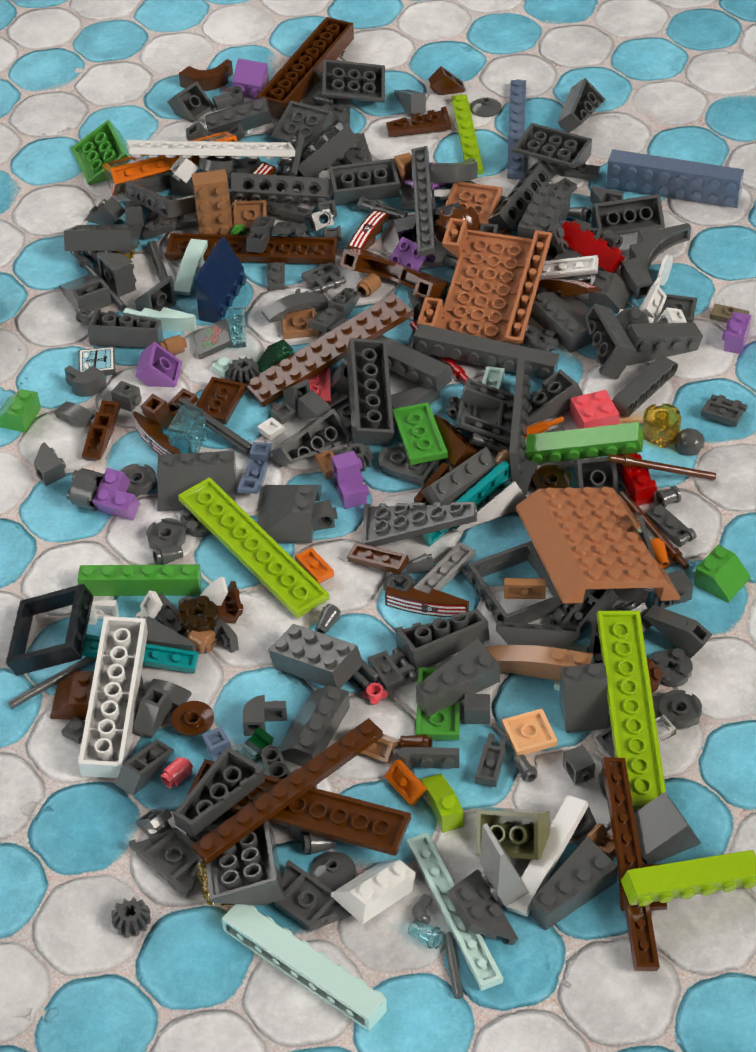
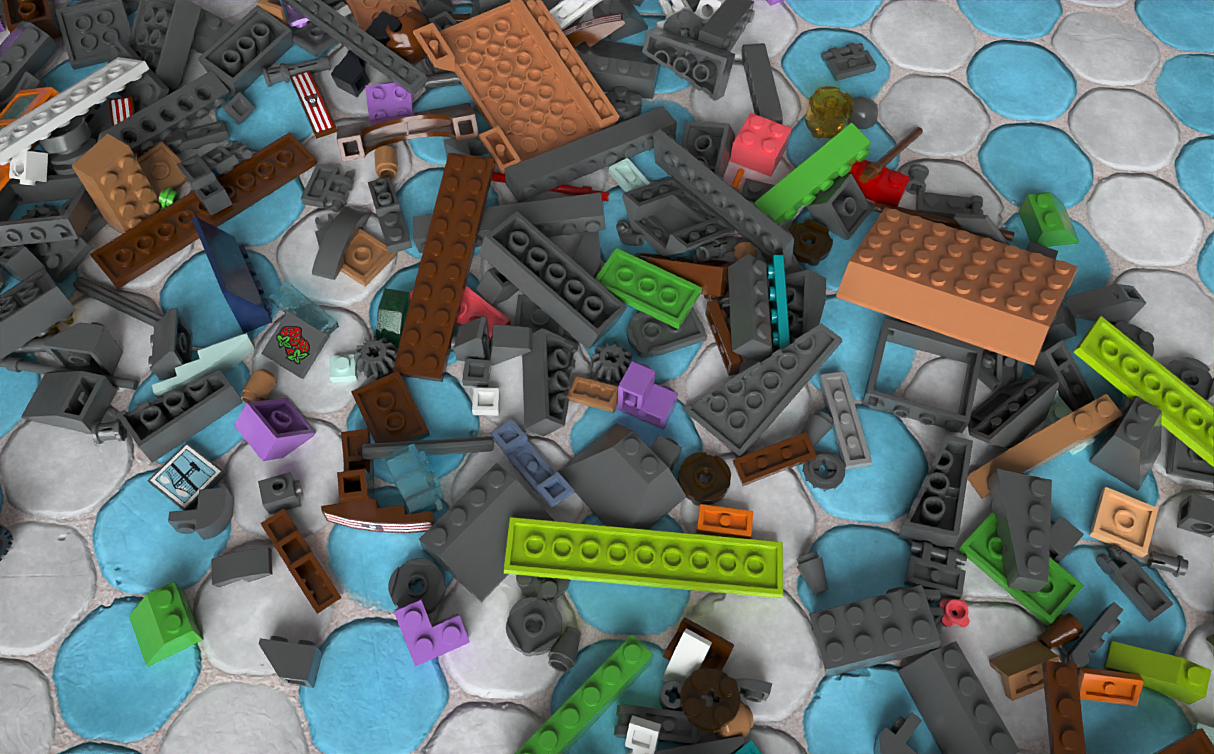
camera: 50 degrees left, 15 degrees up
dark grey brick [66,468,104,511] -> none
light aqua slope [174,239,208,295] -> none
dark grey plate [267,262,285,290] -> none
brick [306,208,334,231] -> none
dark grey bush [323,226,342,241] -> none
slope [385,586,469,617] -> none
medium nougat panel [504,578,546,599] -> none
none -> dark brown plate [678,452,731,506]

